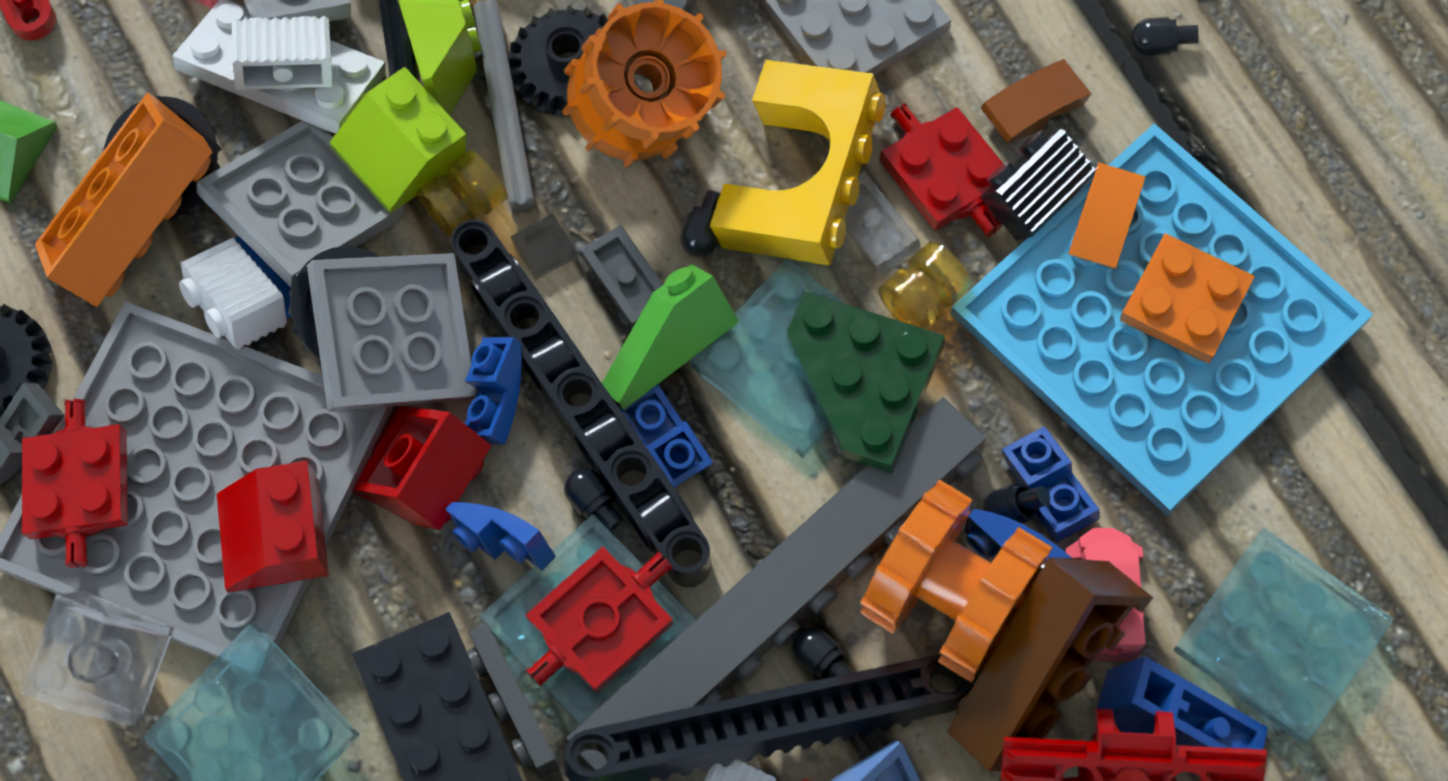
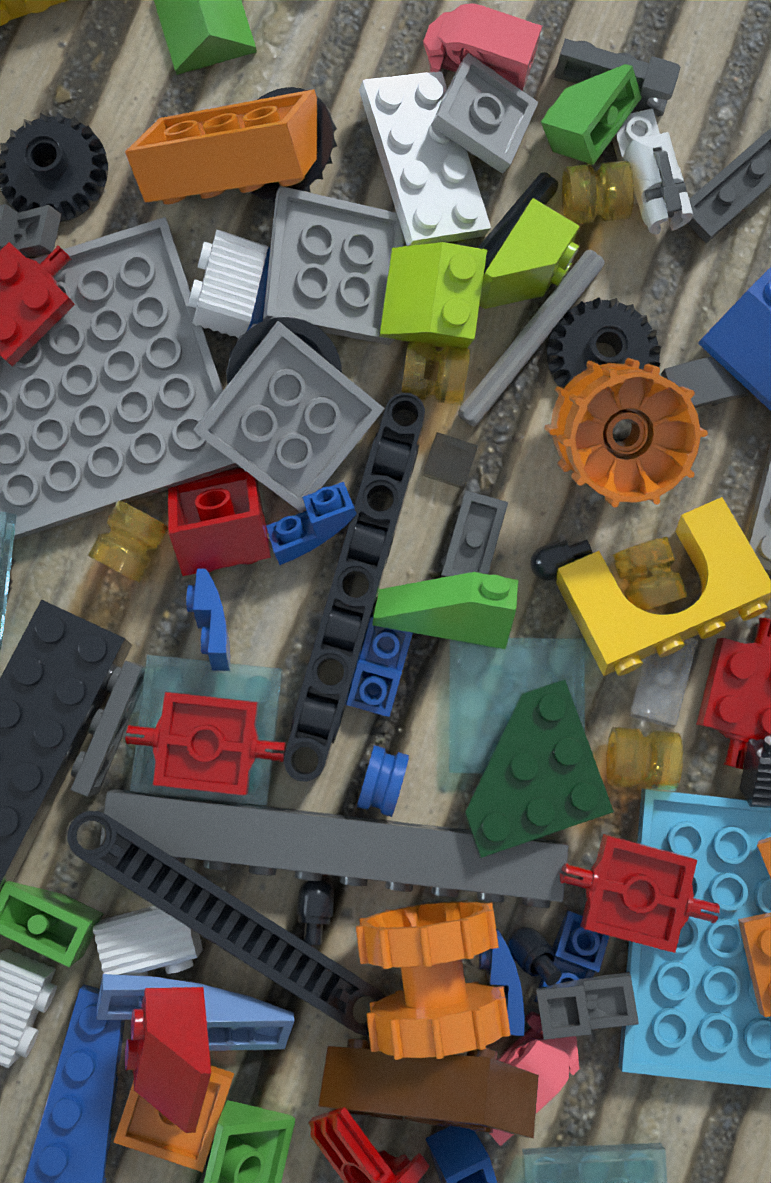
camera: 45 degrees right, 15 degrees up
red slope [216,461,329,593] -> none
white brick [232,16,333,90] -> none
black cylinder [564,468,623,533] -> none
none -> clear yellow wheel [87,500,169,583]
none -> blue wheel [357,745,409,817]
none -> dark grey slope [536,972,639,1040]
none -> red plate [560,834,720,953]
none -> clear yellow wheel [611,537,688,611]

